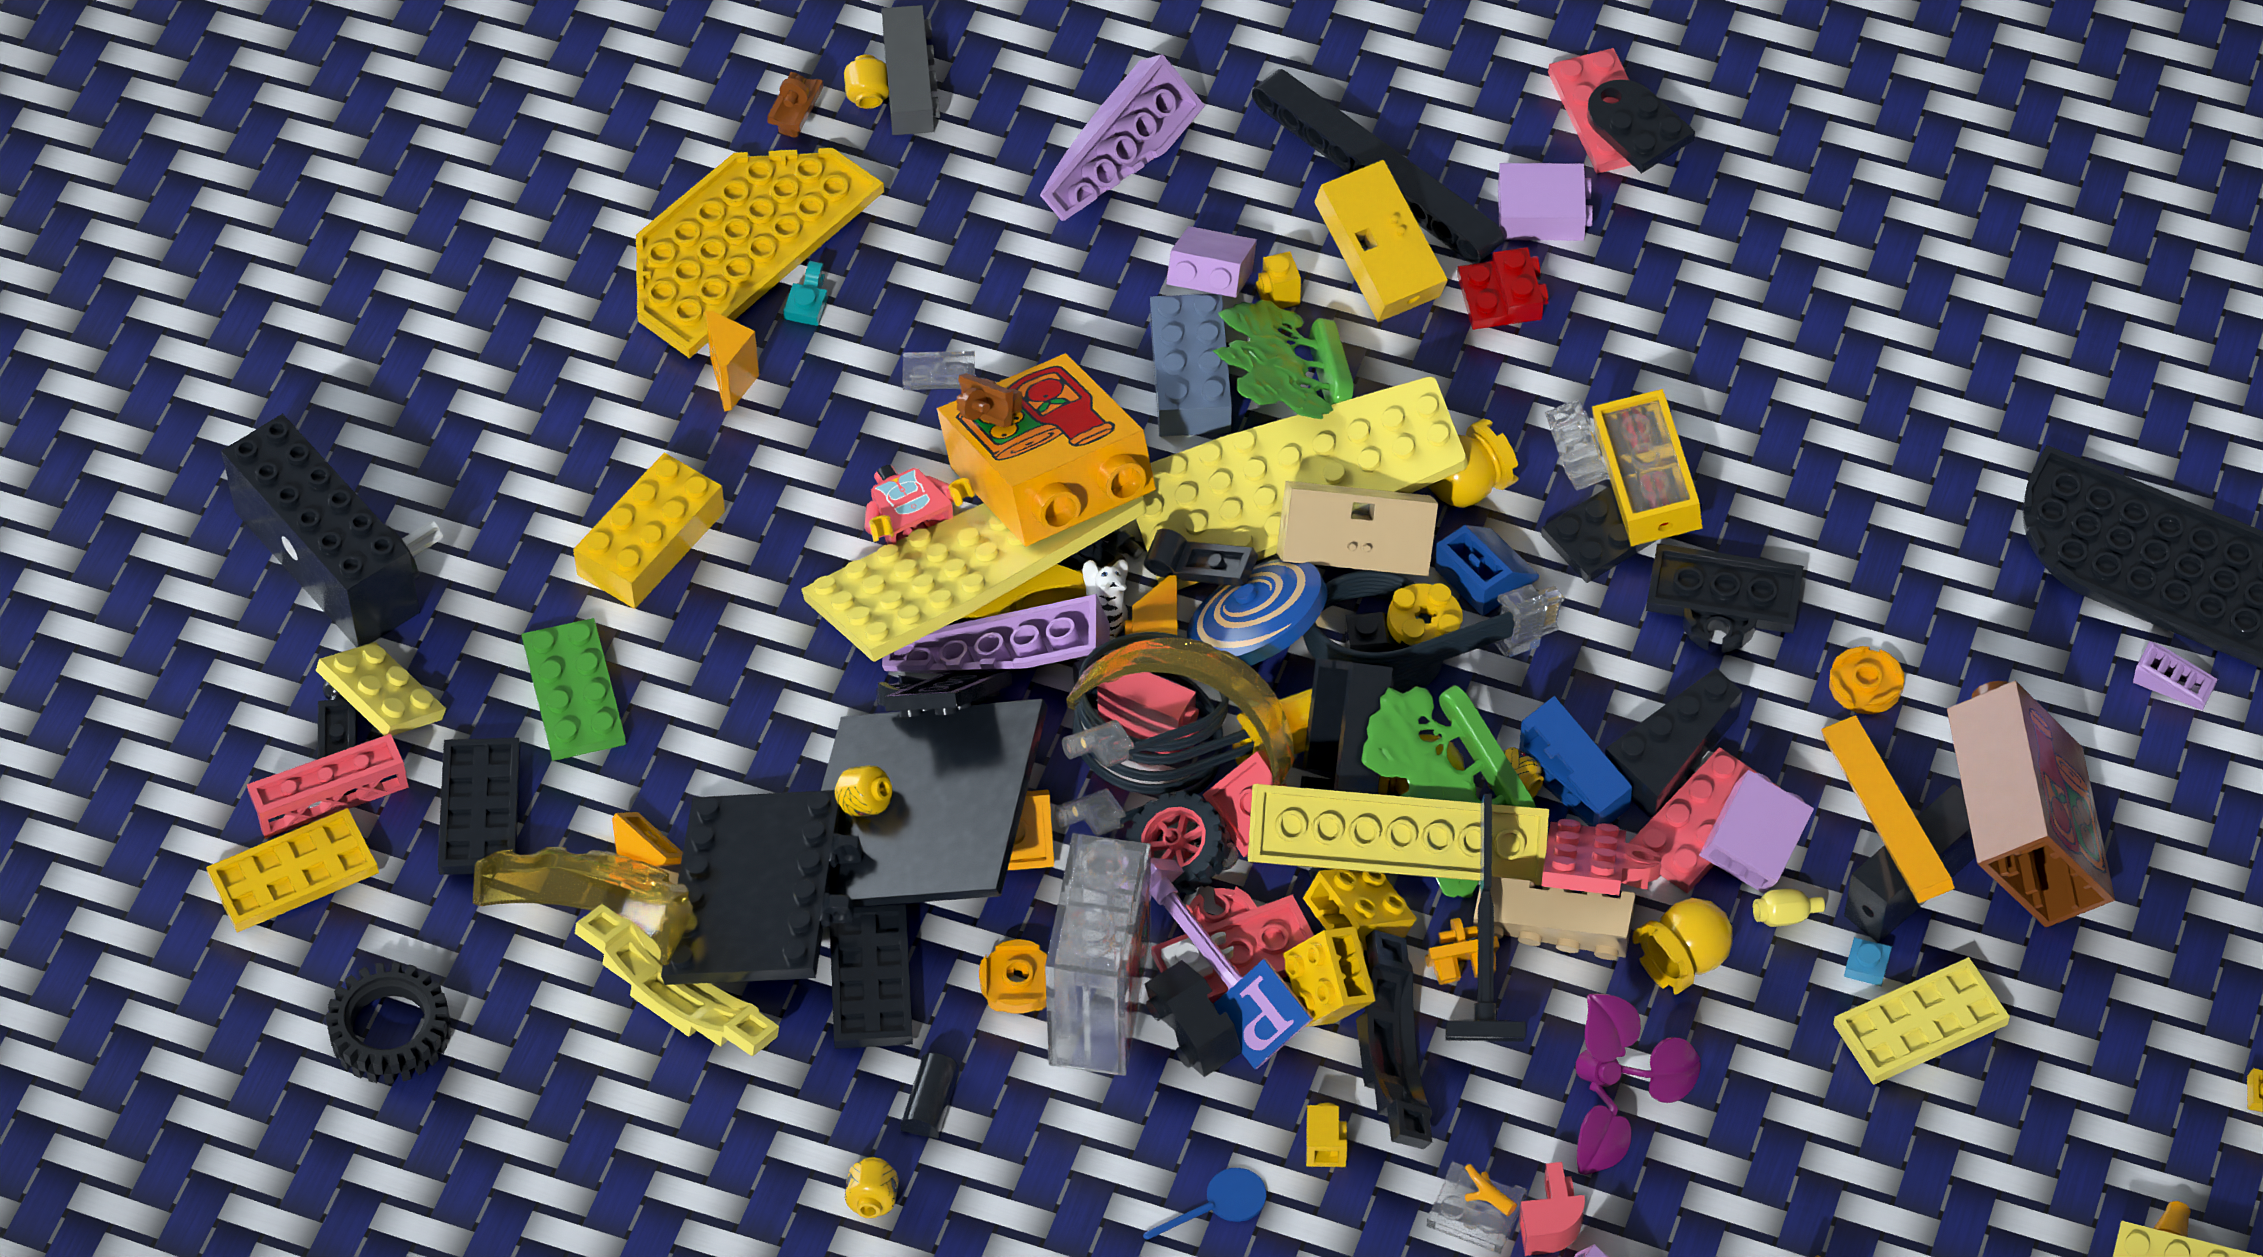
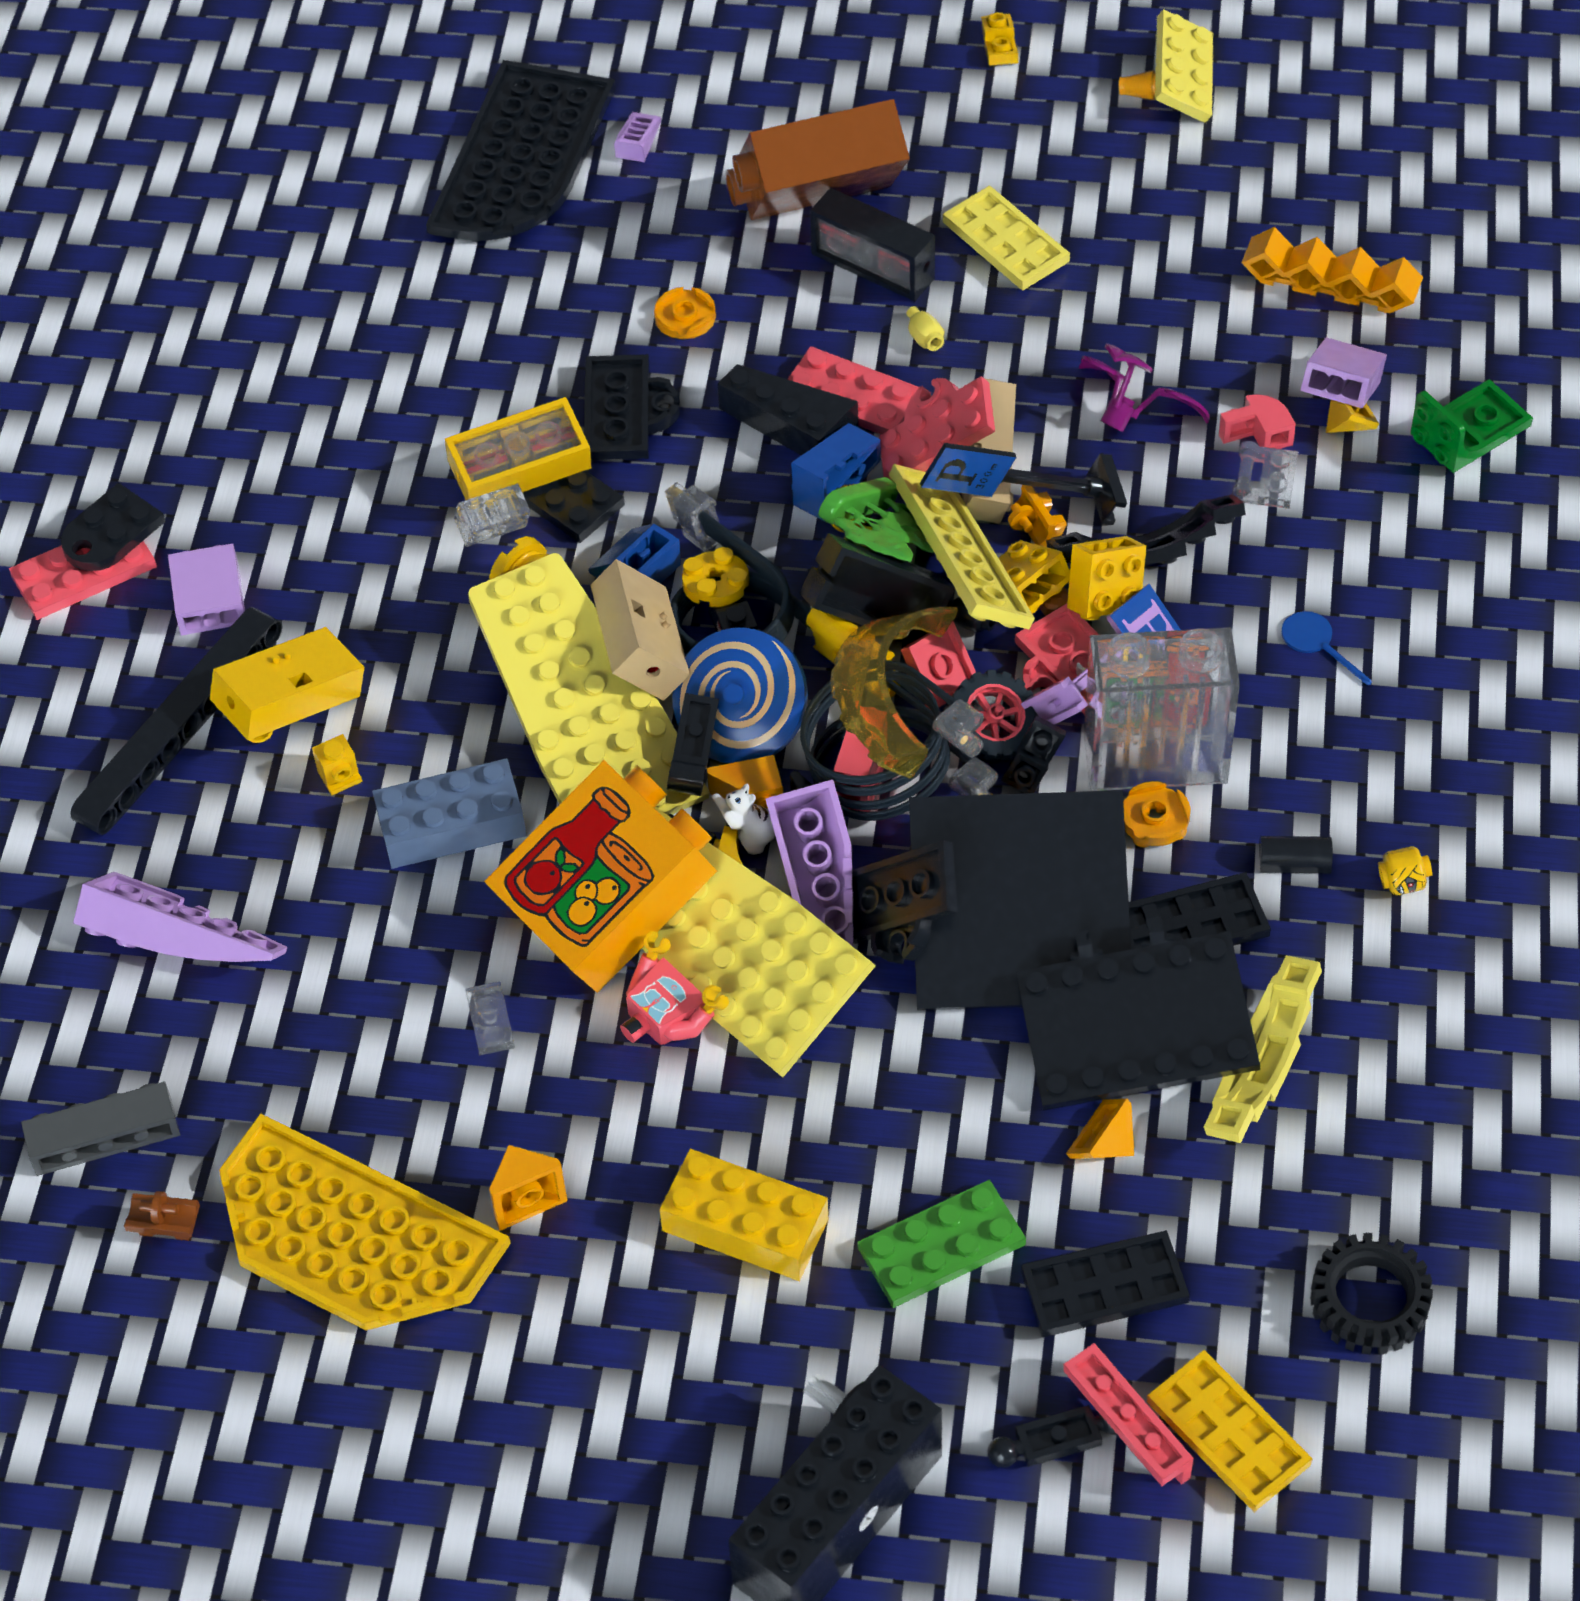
camera: 100 degrees left, 0 degrees up
light yellow plate [316,642,446,736] -> none
clear yellow windscreen [473,847,693,966] -> none
teal plate [783,261,828,326] -> none
yellow head [835,765,892,816] -> none
yellow head [844,54,889,109] -> none
dark orange hips [957,373,1022,428] -> none
lavender brick [1166,226,1257,298] -> none
bright green plant [1212,300,1354,419] -> none
yellow brick [1306,1103,1347,1167] -> none
red plate [1457,247,1548,330] -> none
light orange bar [1465,1164,1517,1217] -> none
yellow tile [1633,898,1733,995] -> none
lavender brick [1699,770,1814,894] -> none
light orange tile [1821,715,1955,903] -> none
dark azure plate [1844,937,1892,987] -> none

